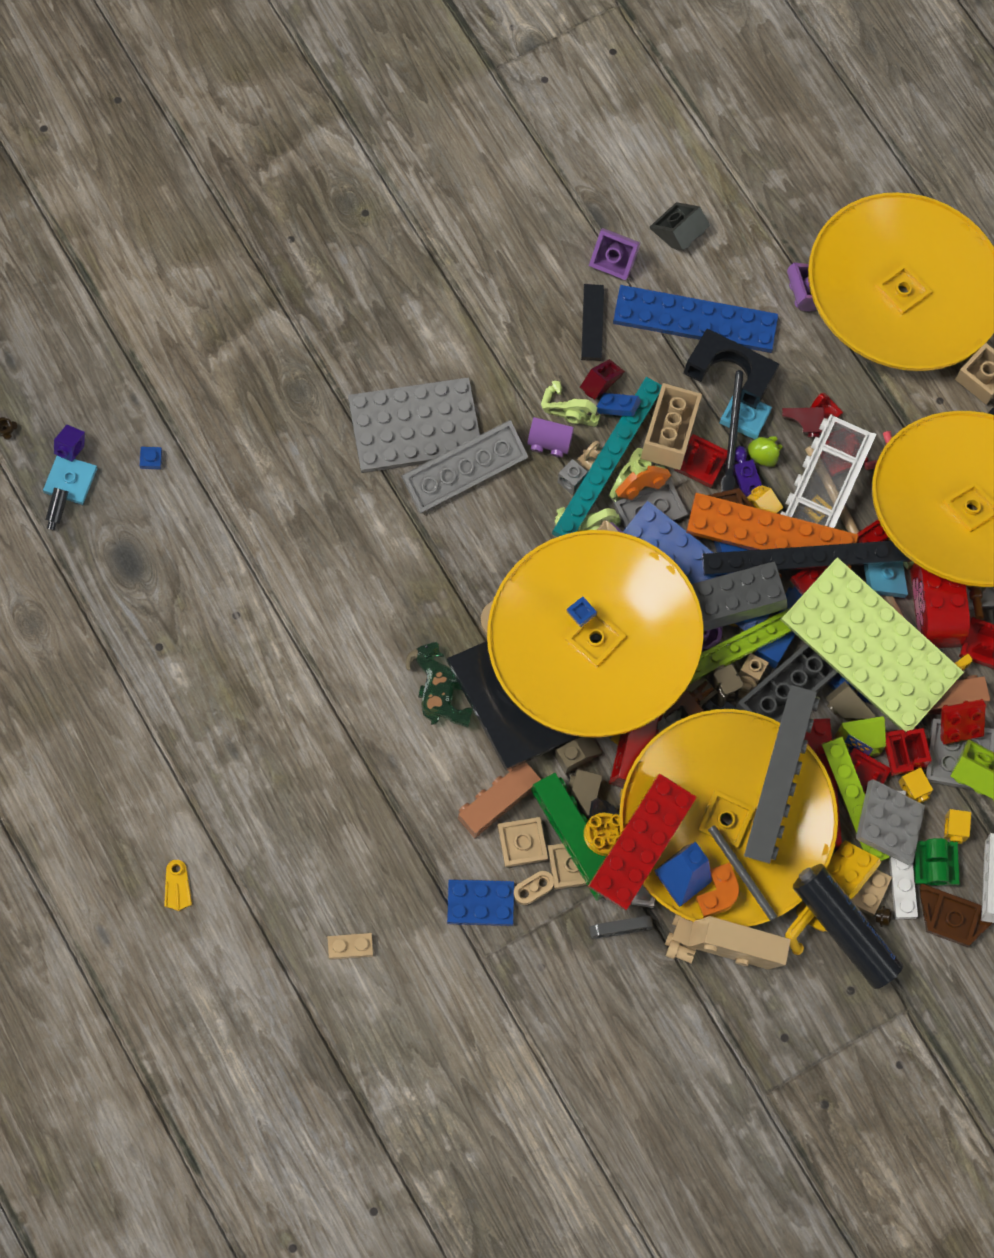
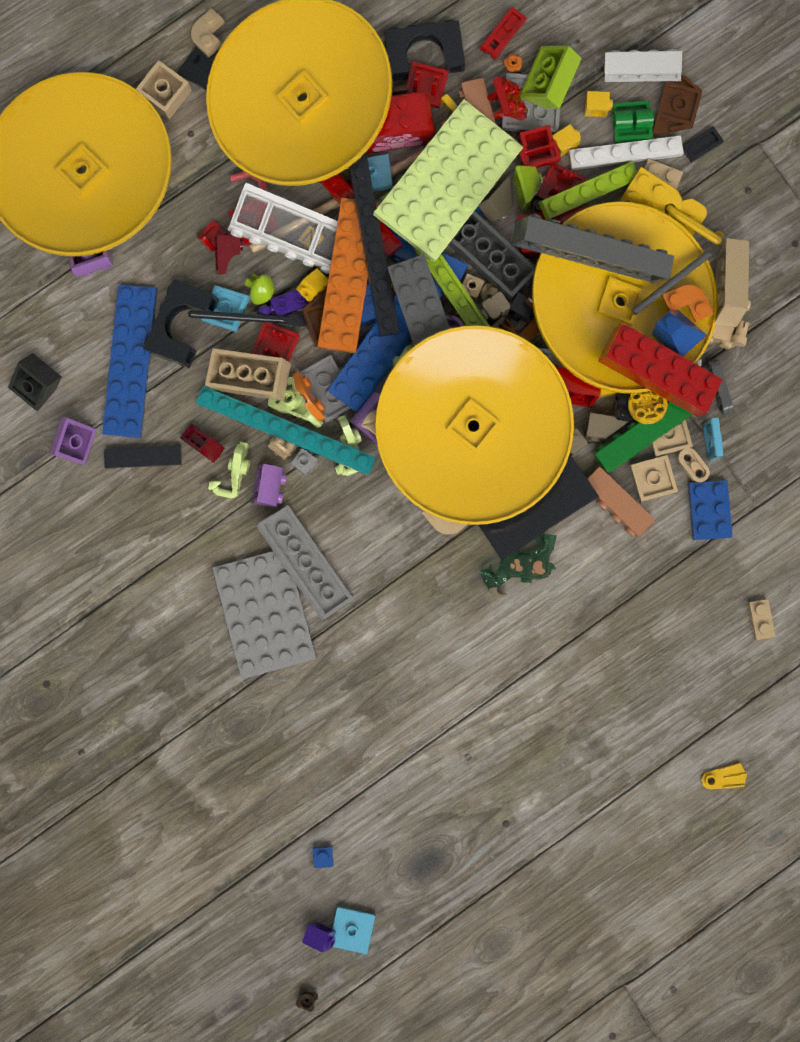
camera: 90 degrees left, 15 degrees up
black cylinder [45,488,69,531] -> none
blue plate [566,596,597,628] -> none
blue plate [597,393,641,417] -> none
black piece [793,864,903,989] -> none
light grey plate [856,779,925,865] -> none
dark brown plate [876,906,891,927] -> none
none -> black tile [683,126,724,164]
none -> medium azure plate [703,418,724,461]

